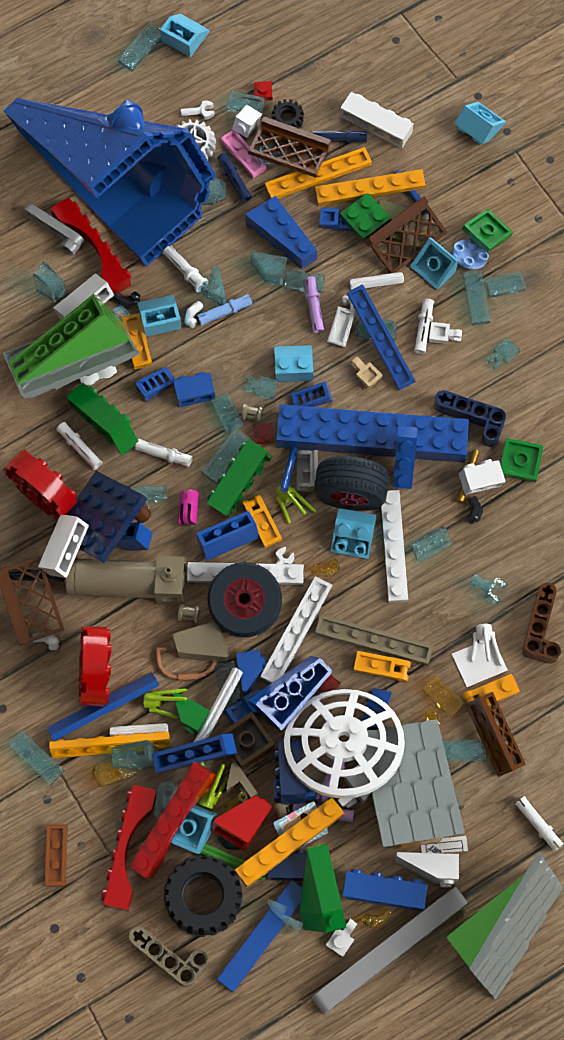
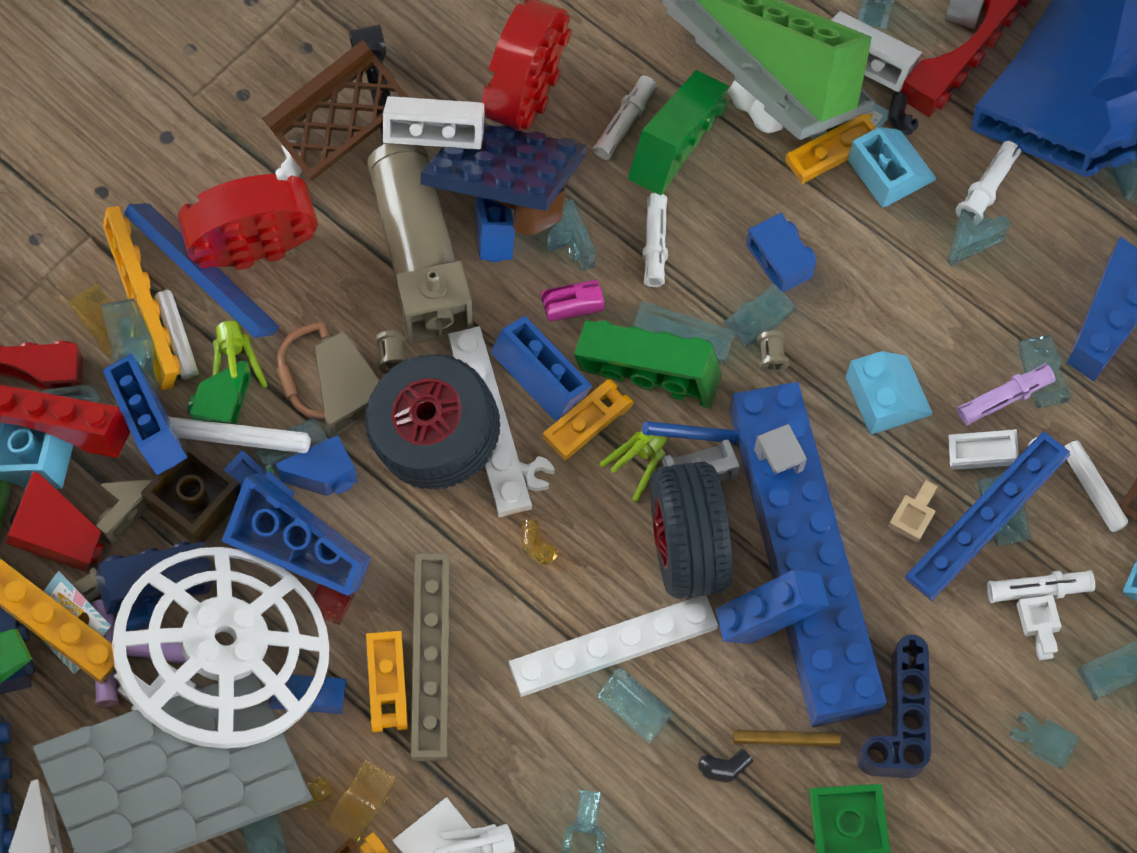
camera: 70 degrees right, 5 degrees down
clear light blue plate [8,730,65,786] -> none
blue slope [135,367,176,402] -> none
white arm [184,301,203,328] -> none
light blue pin [197,294,253,326] -> none
lime plant [197,763,229,809] -> none
clear yellow arm [224,792,248,813] -> none
clear light blue plate [244,376,278,400] -> none
clear light blue slope [250,251,287,286] -> none
clear red plate [253,423,274,445] -> none
white plate [260,576,332,683] -> none
blue slope [290,381,333,407] -> none
medium azure slope [331,508,376,559] -> none
white brick [458,459,506,495] -> none
none -> light grey panel [754,424,807,474]

